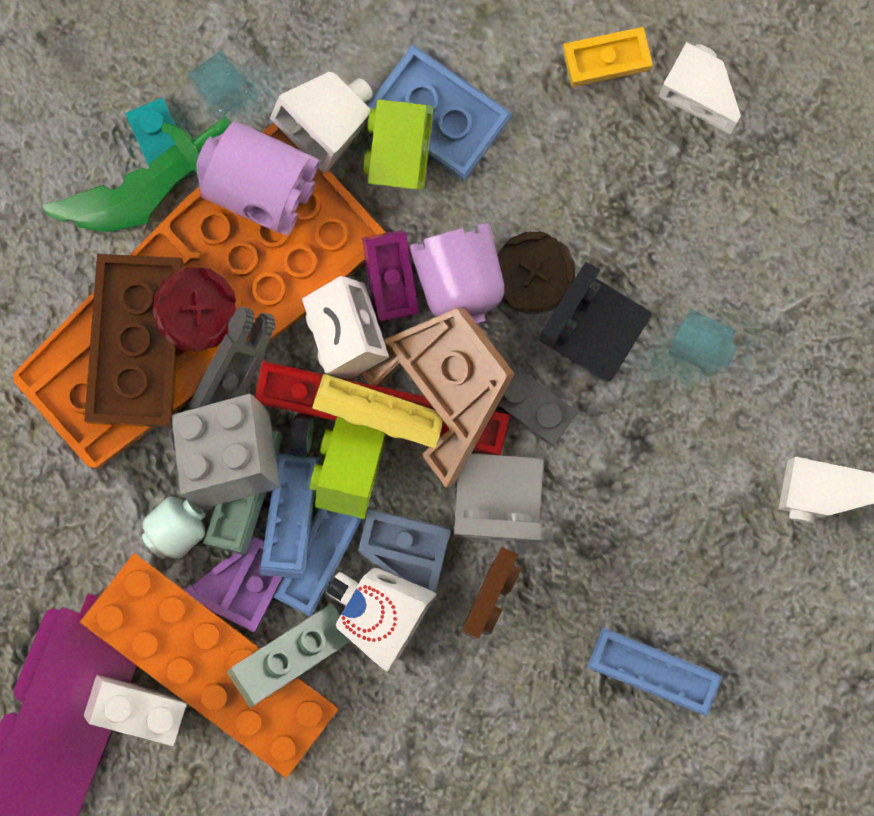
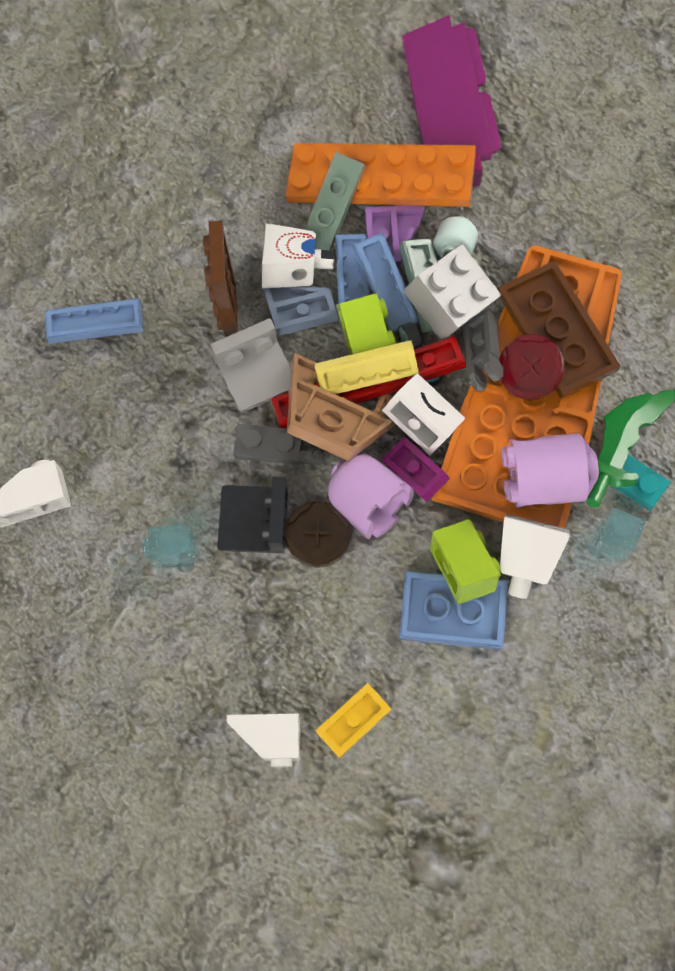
camera: 155 degrees right, 10 degrees down
white brick [84,674,186,746] -> none

